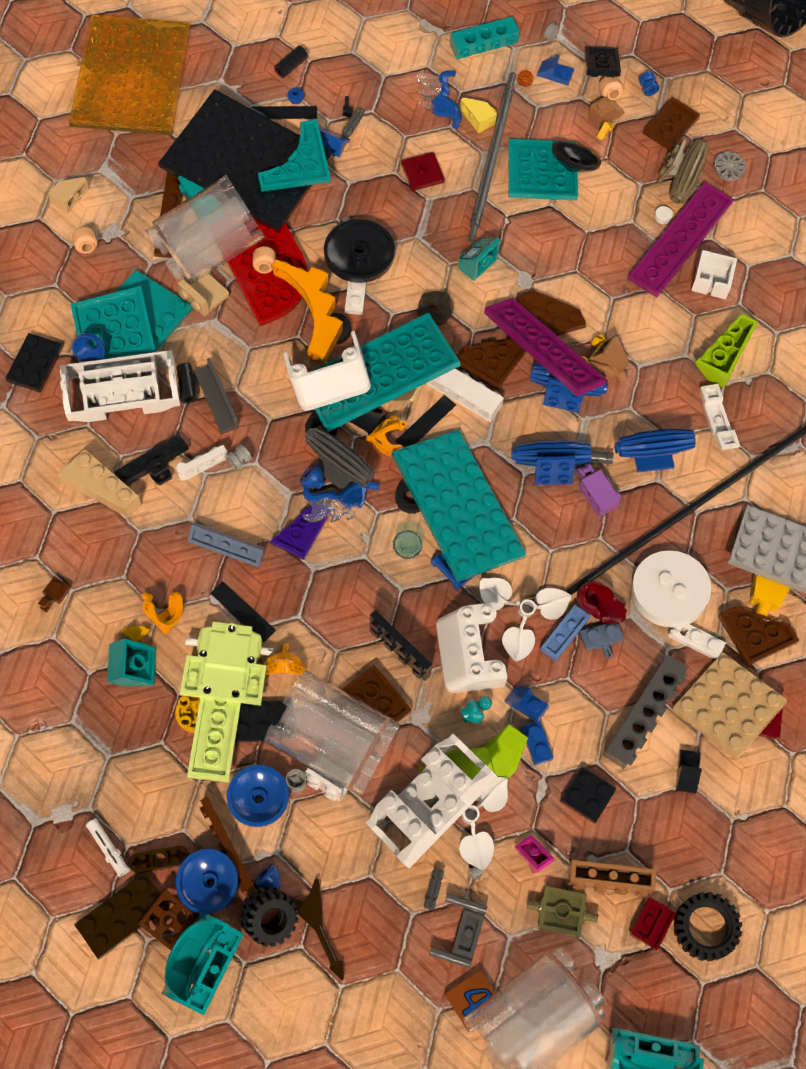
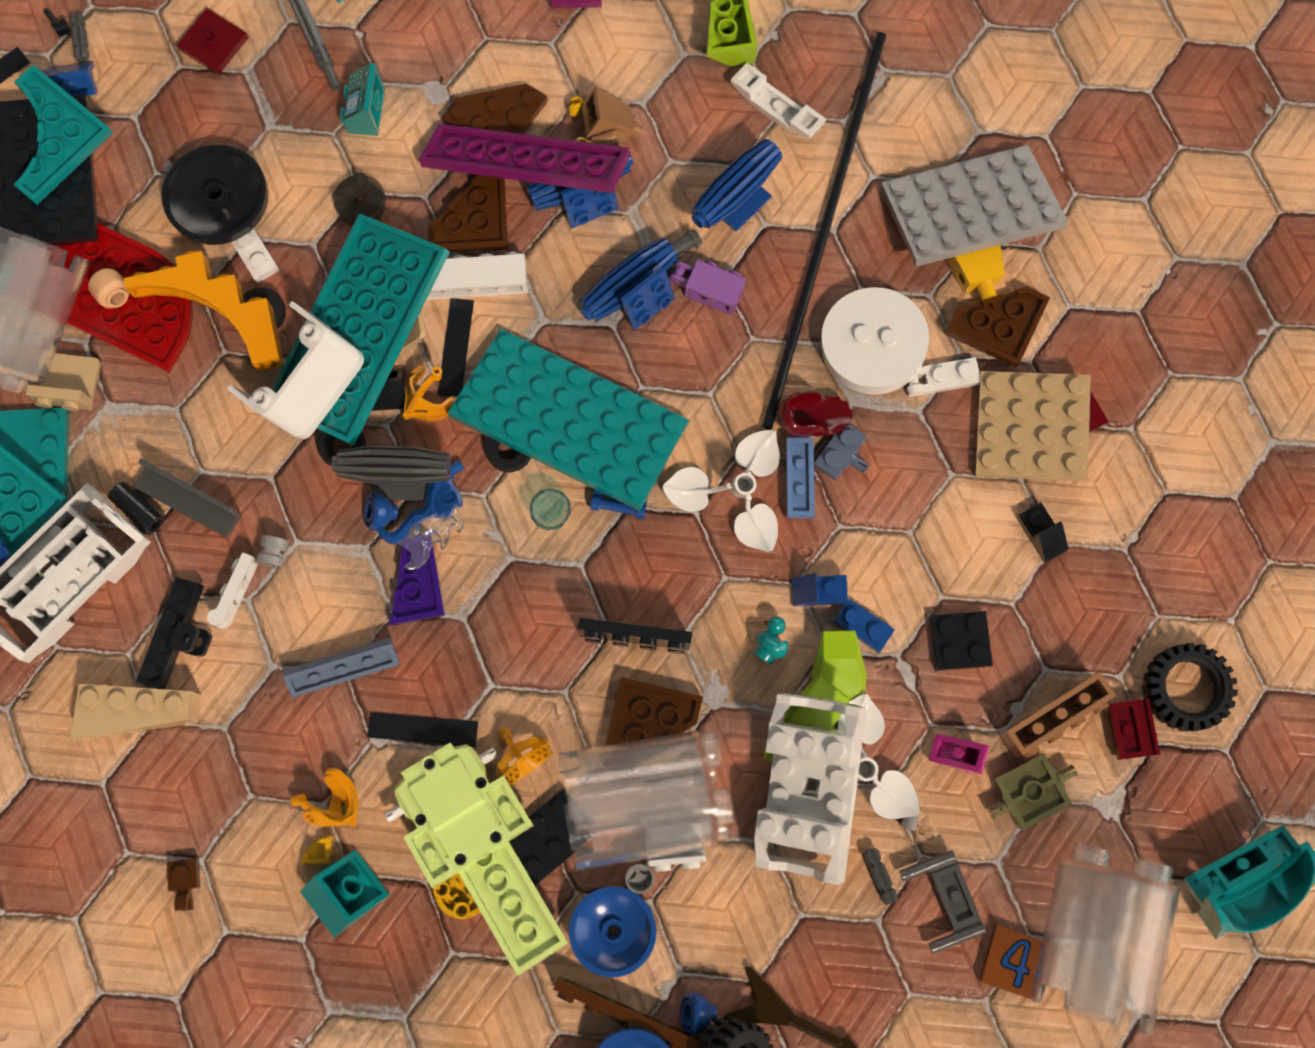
camera: 35 degrees left, 10 degrees up
white windscreen [436,602,507,693] -> none
dark grey brick [603,655,688,769] -> none

